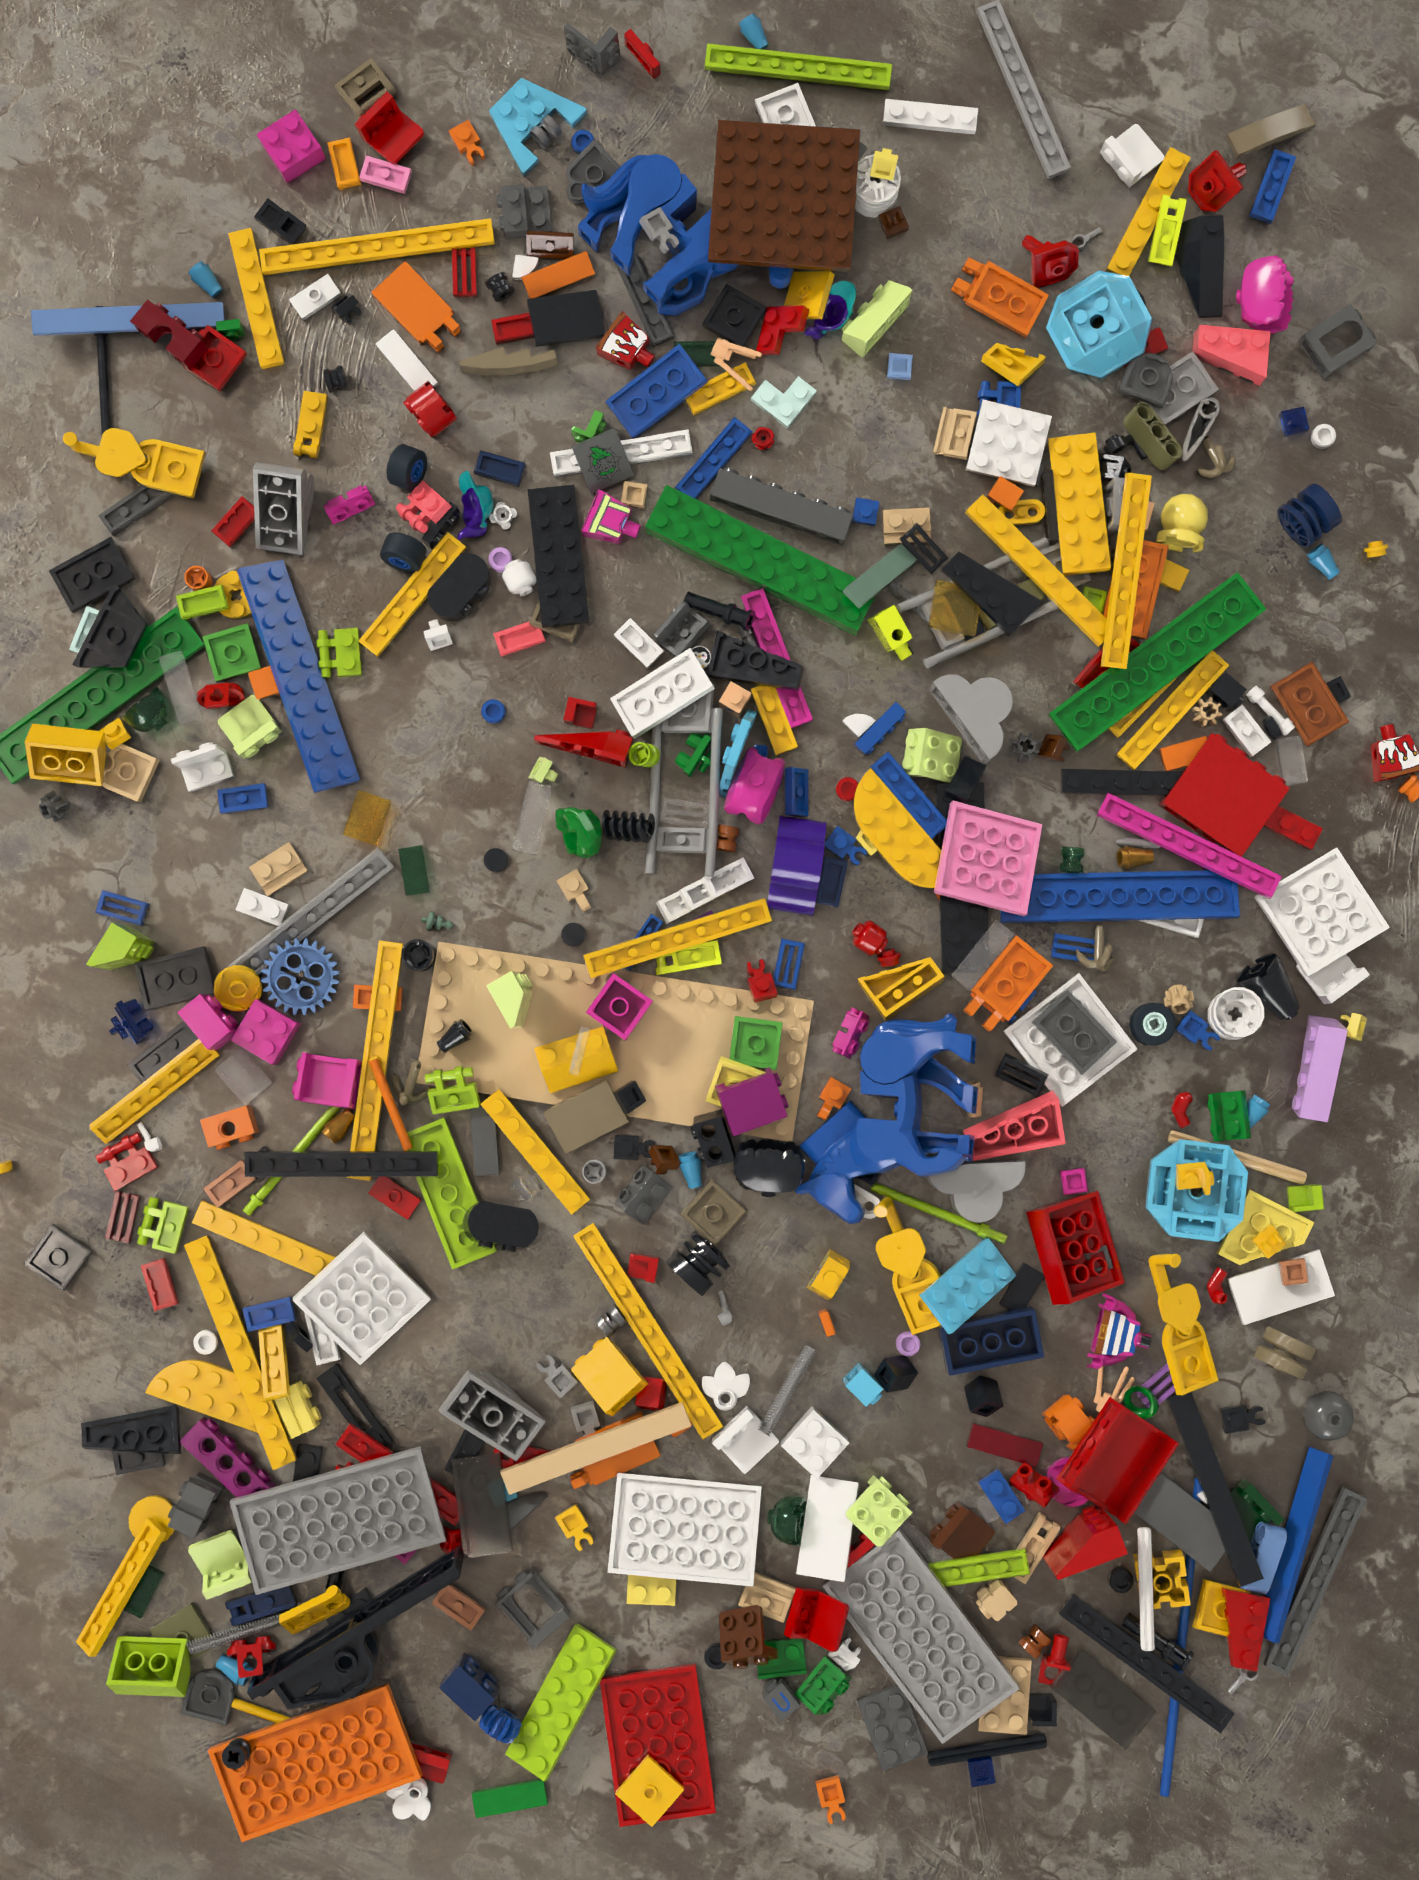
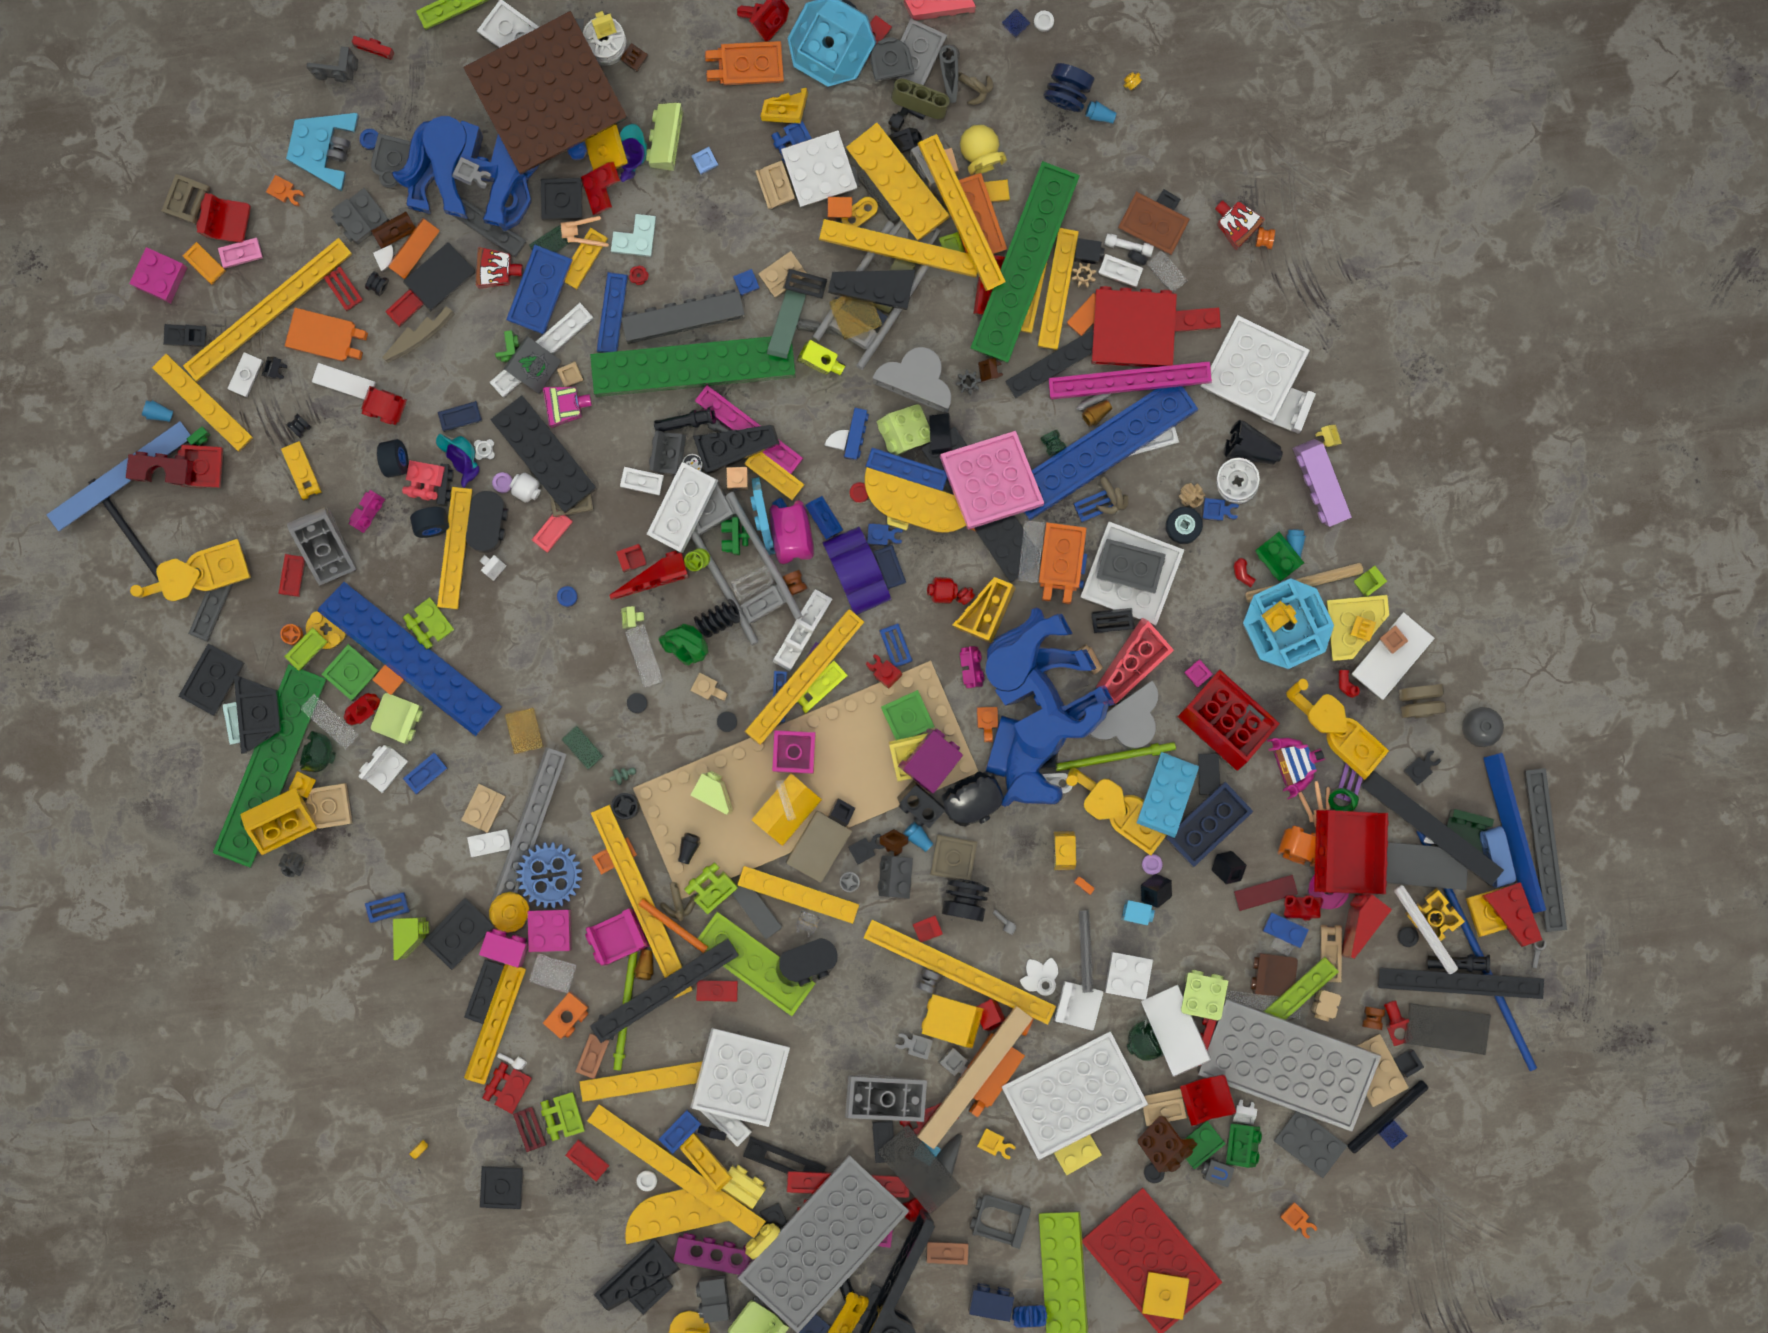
camera: 30 degrees left, 0 degrees up
clear blue hips [109,999,153,1045] -> none
none -> light yellow plate [745,1223,780,1259]

